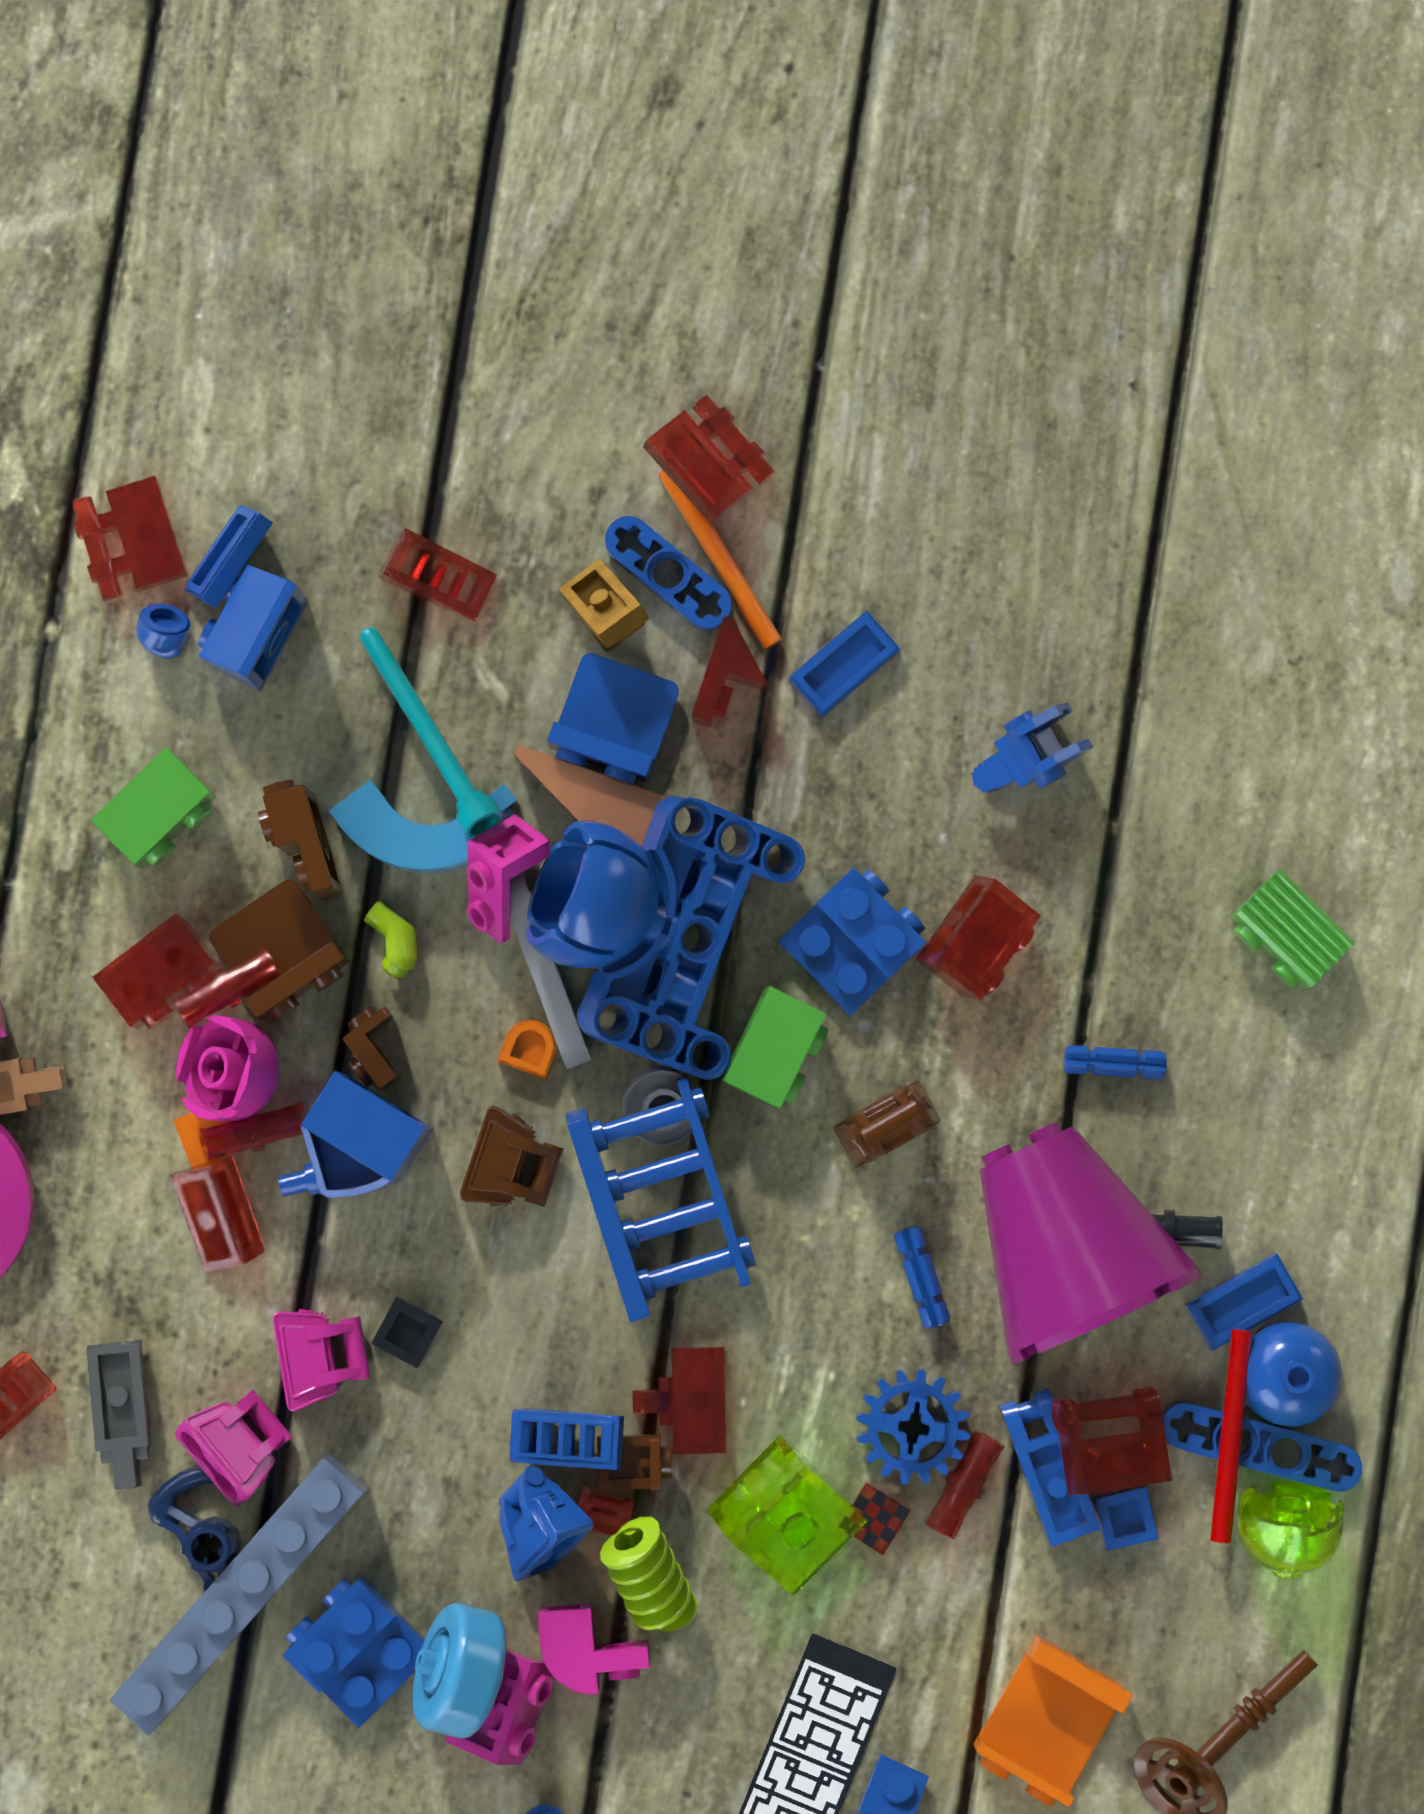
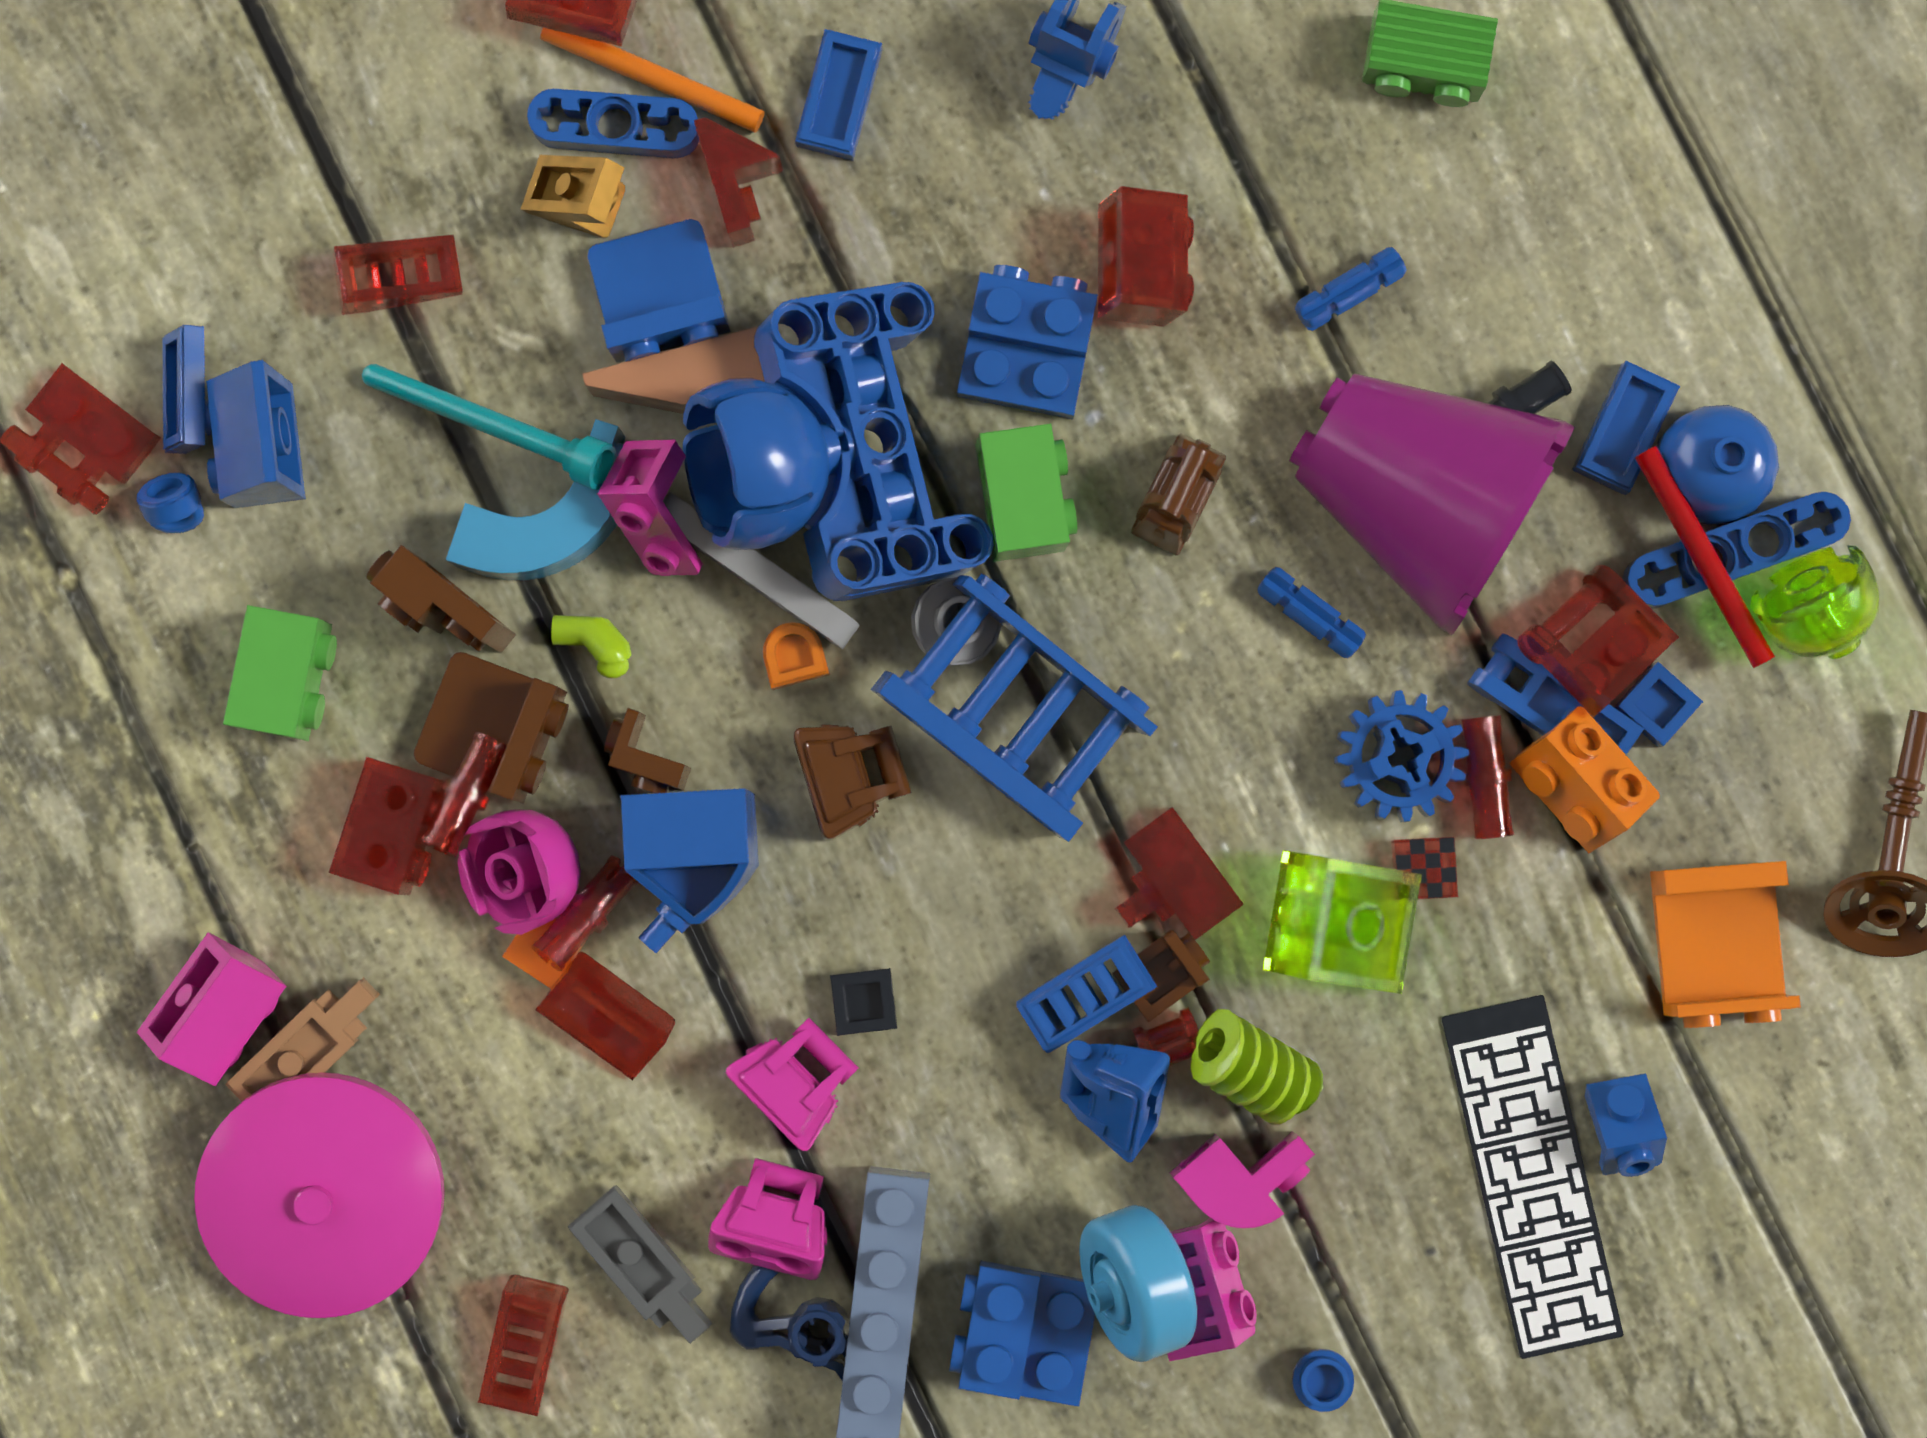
camera: 30 degrees left, 0 degrees up
none -> orange bracket [1509,706,1660,854]

